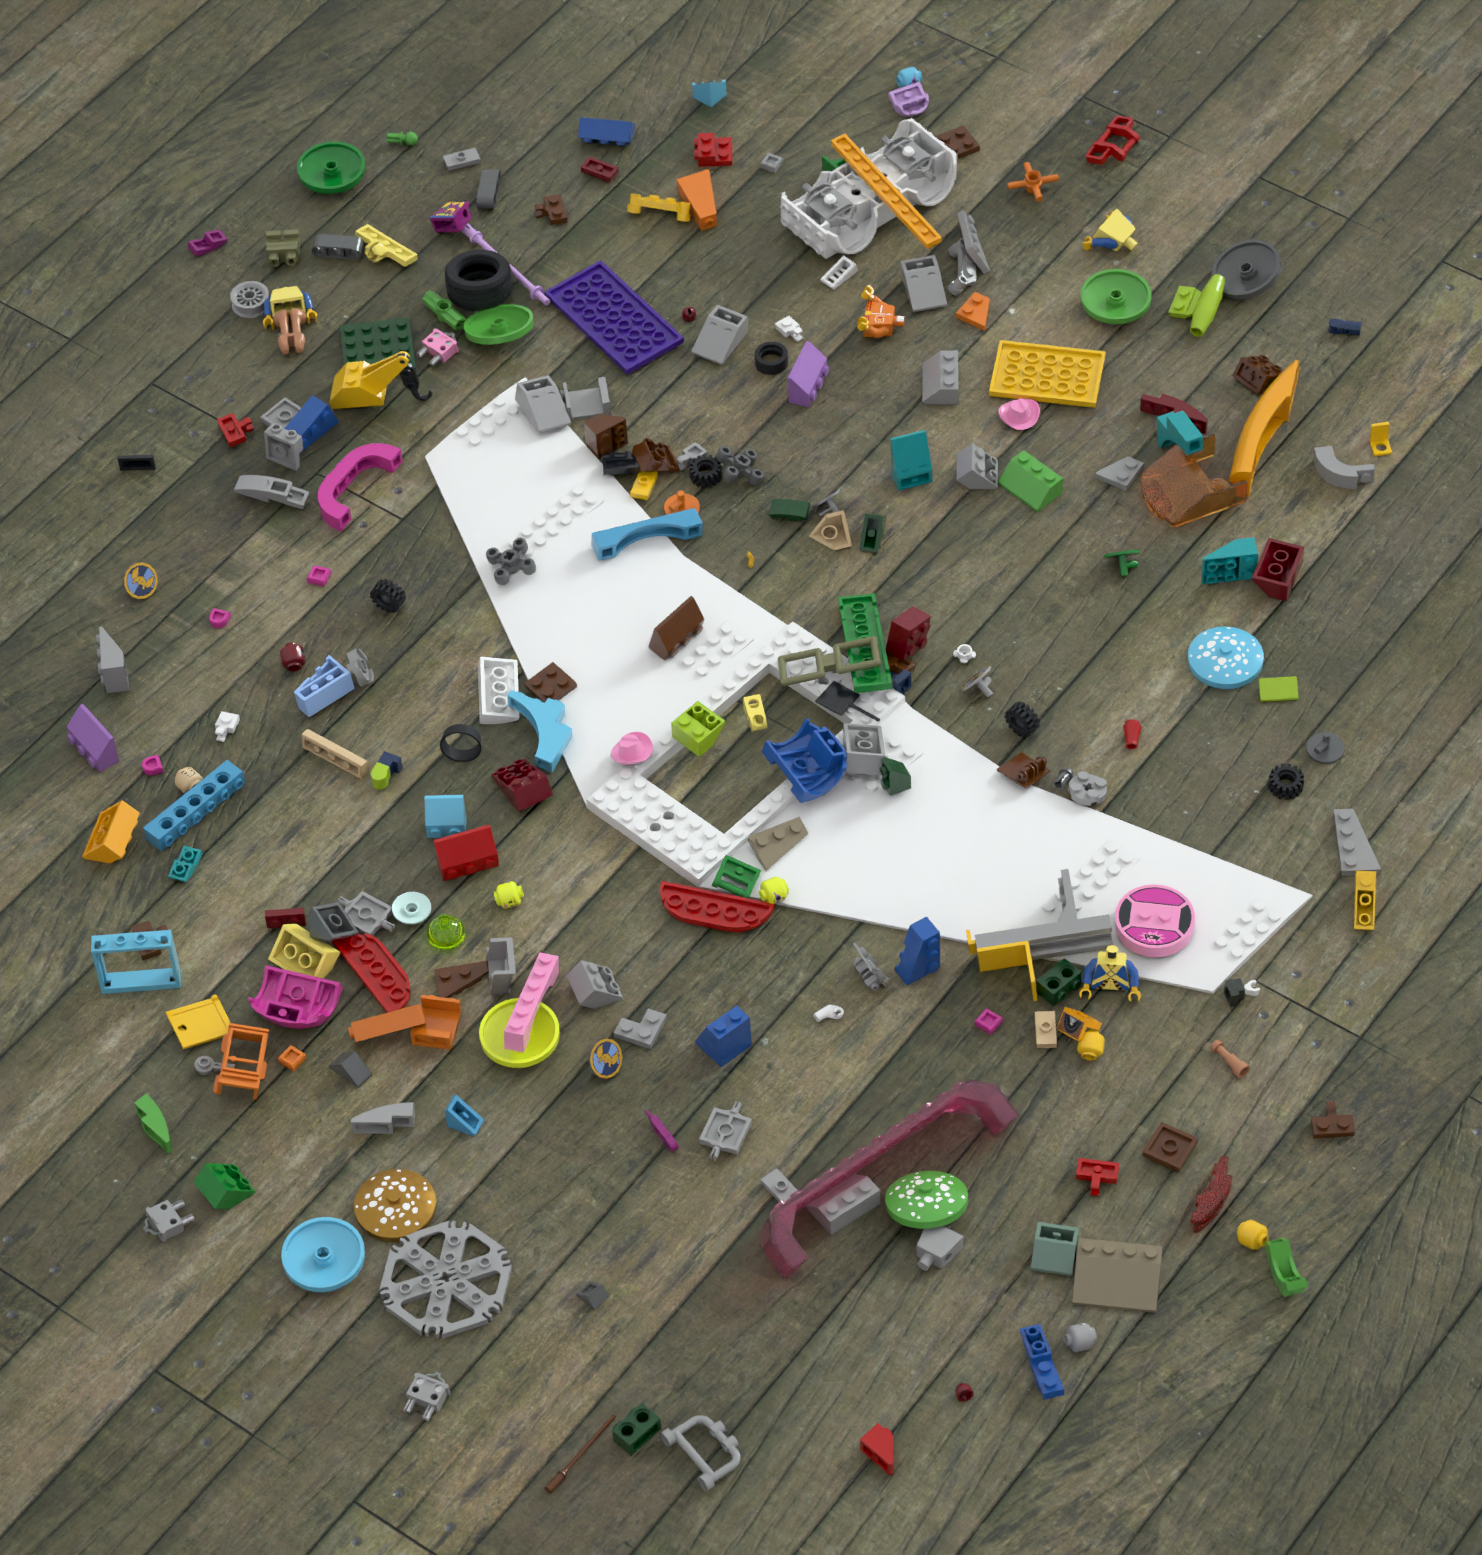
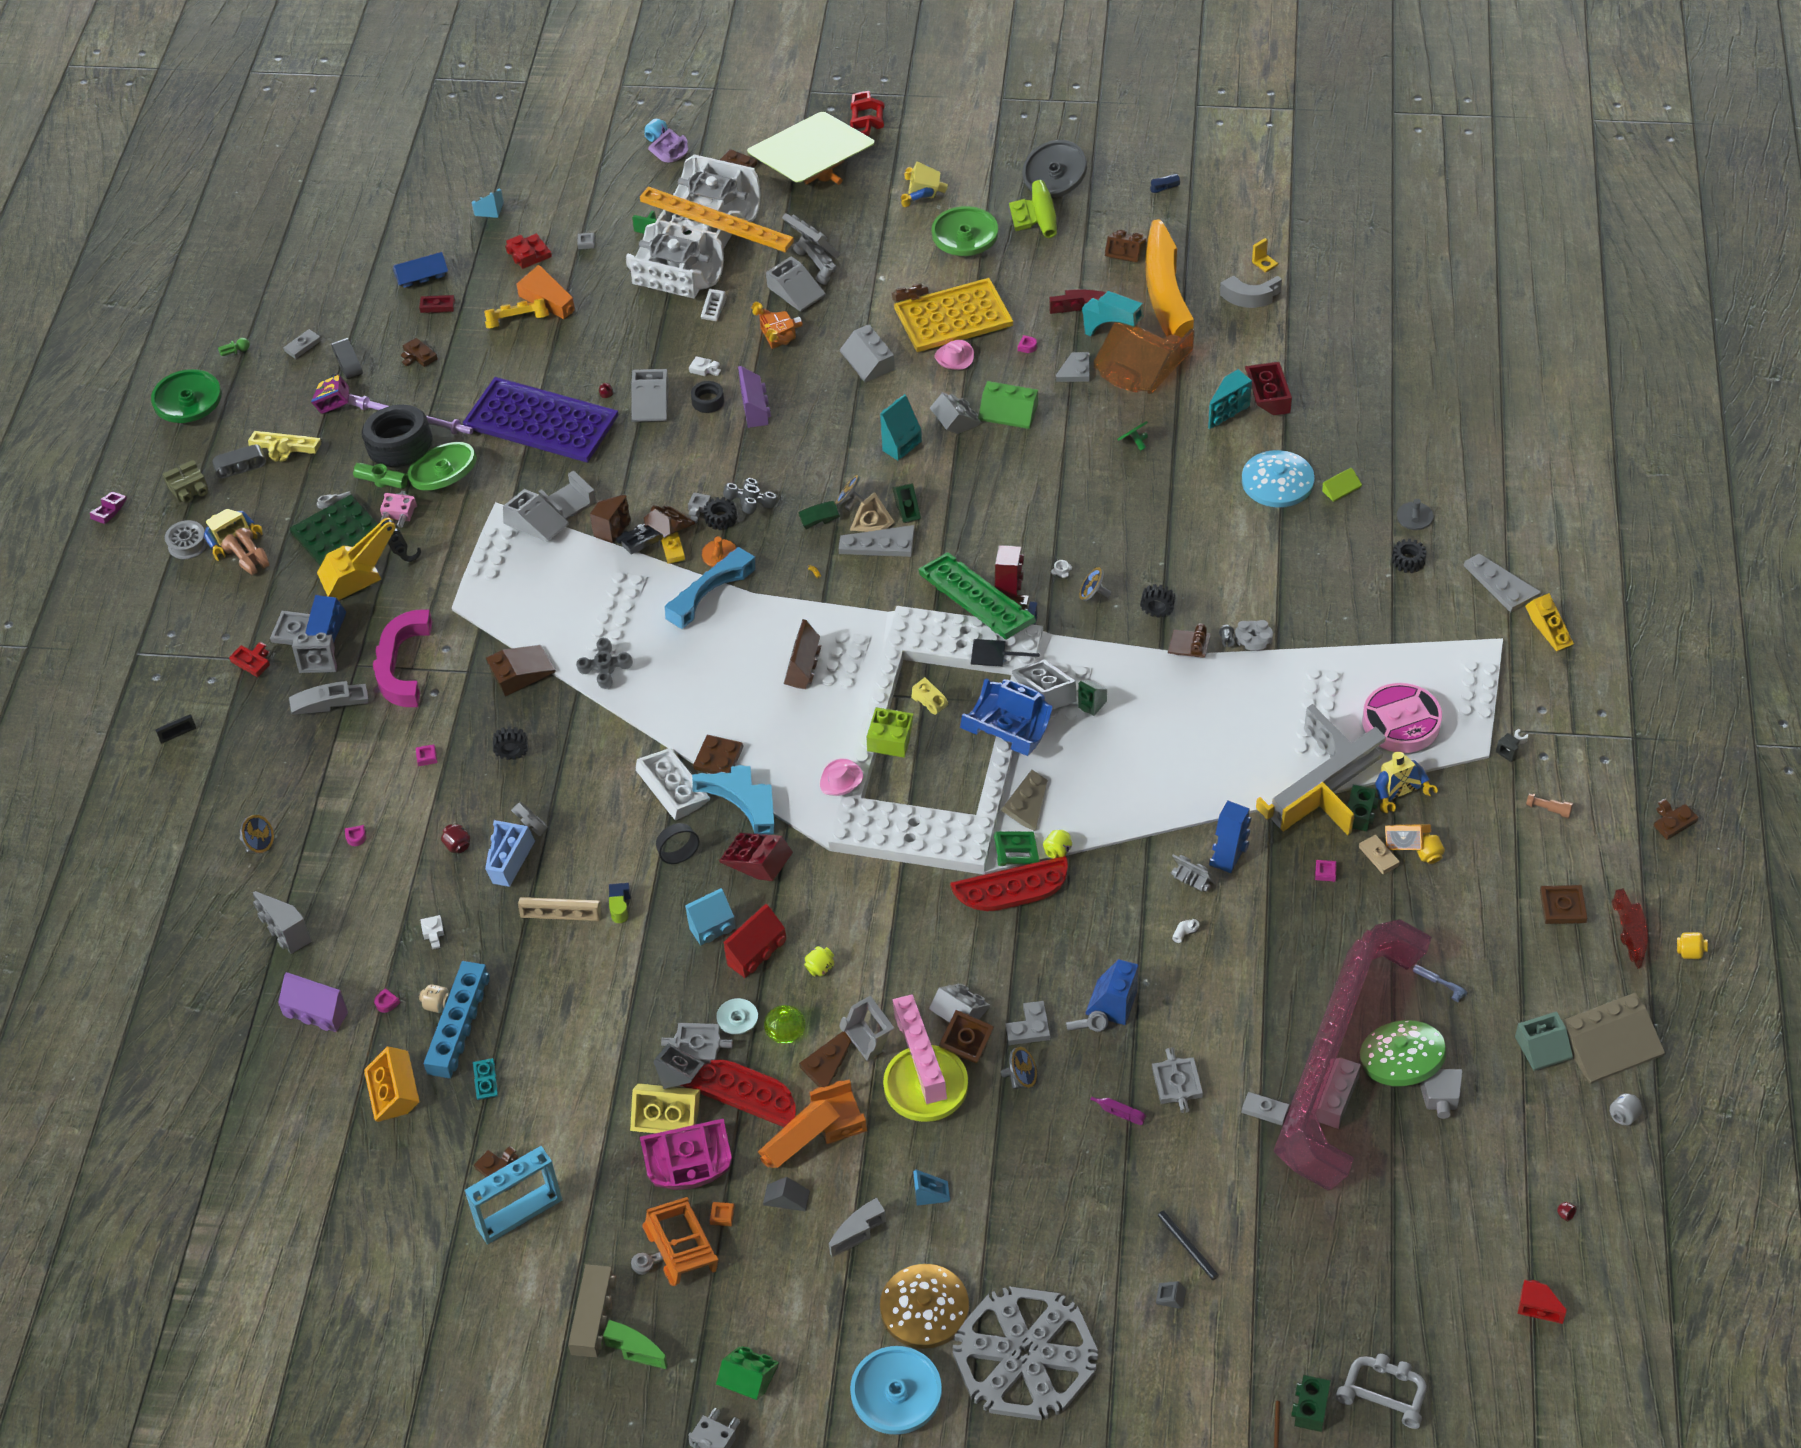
camera: 30 degrees left, 0 degrees up
yellow container [166,995,231,1049] -> none
dark red plate [265,908,306,928] -> none
olive bar [777,636,881,686] -> none
orange wing [956,292,990,331] -> none
blue slope [1020,1324,1064,1400] -> none
red plate [1076,1158,1120,1196] -> none
red cone [1123,719,1142,749] -> none
bright green arch [1264,1238,1308,1297] -> none
none -> light grey plate [317,491,351,510]
none -> reddish brown slope [486,645,556,696]
none -> dark tan brick [568,1264,616,1358]
none -> yellowish green piece [747,112,874,182]
none -> light grey wing [839,525,914,557]
none -> reddish brown plate [892,283,929,302]
none -> reddish brown slope [939,1010,994,1063]
none -> dark pink tile [1018,335,1037,353]
none -> light grey plate [1066,1011,1108,1031]
none -> black bar [1158,1210,1219,1281]
none -> sand blue piece [1413,964,1468,1002]

